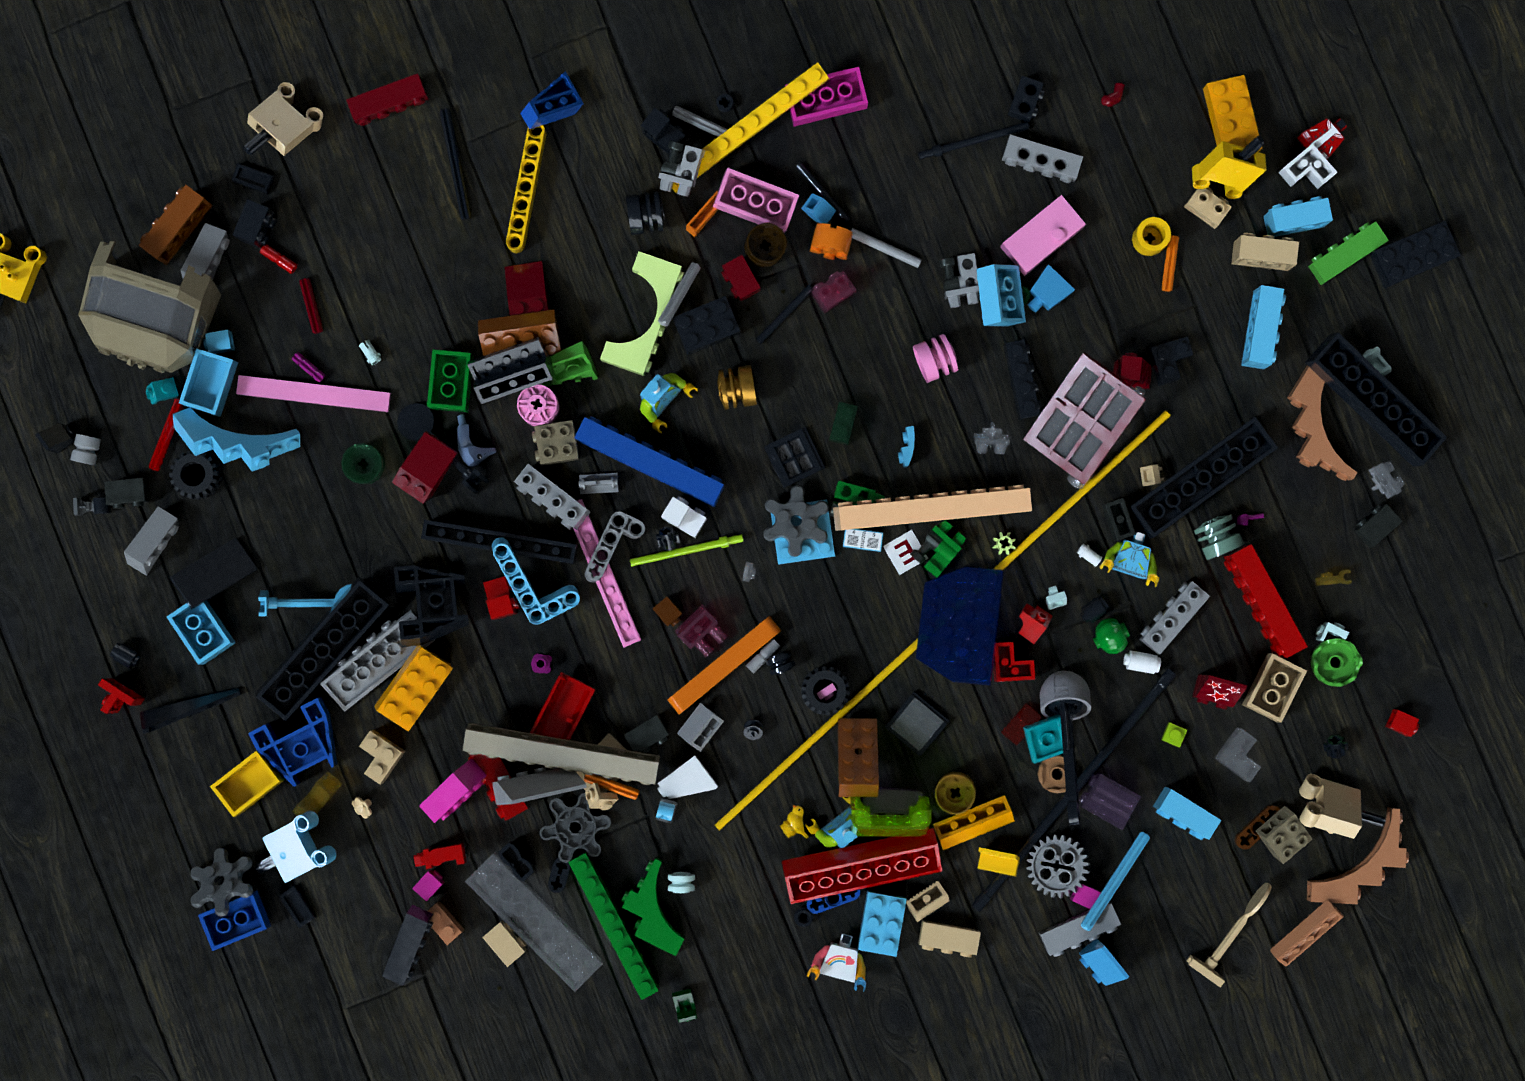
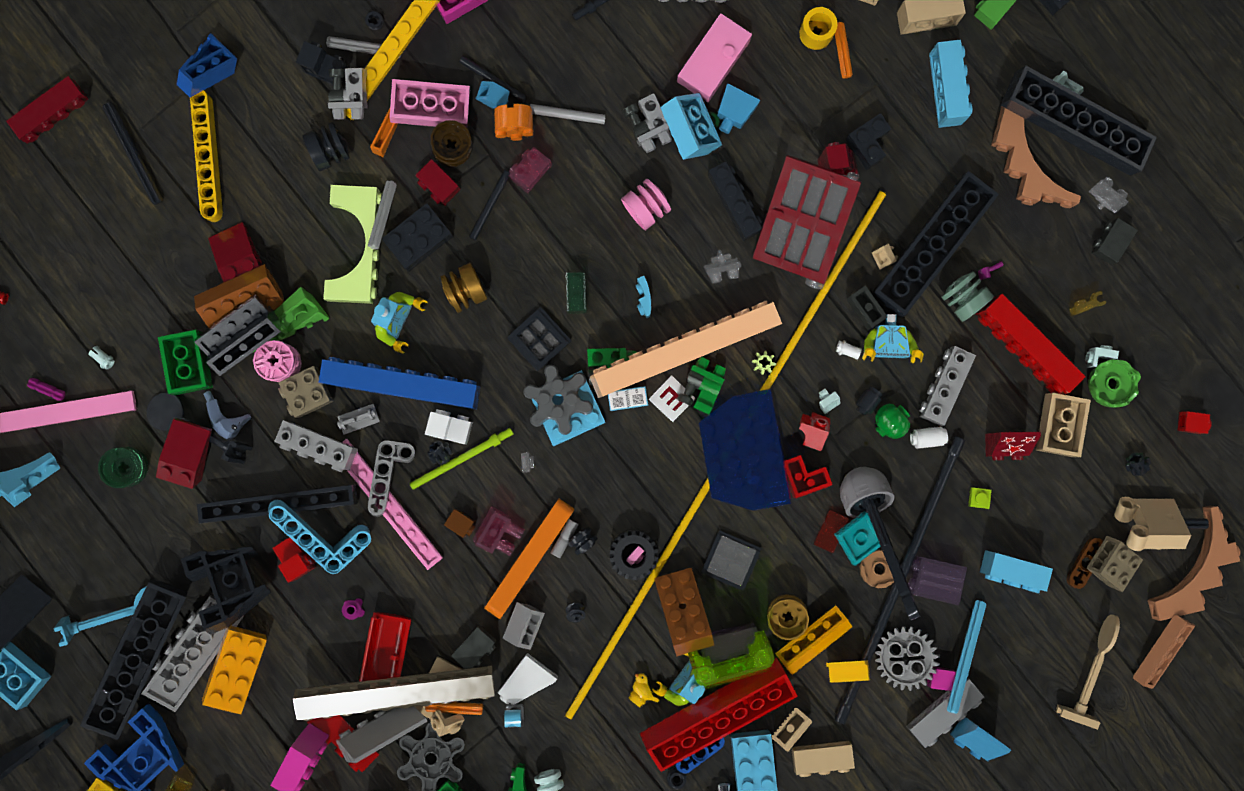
camera: 20 degrees left, 0 degrees up
dark red axle [299,278,323,334] -> none
tan brick [359,730,405,784] -> none
clear brick [1214,728,1261,783] -> none

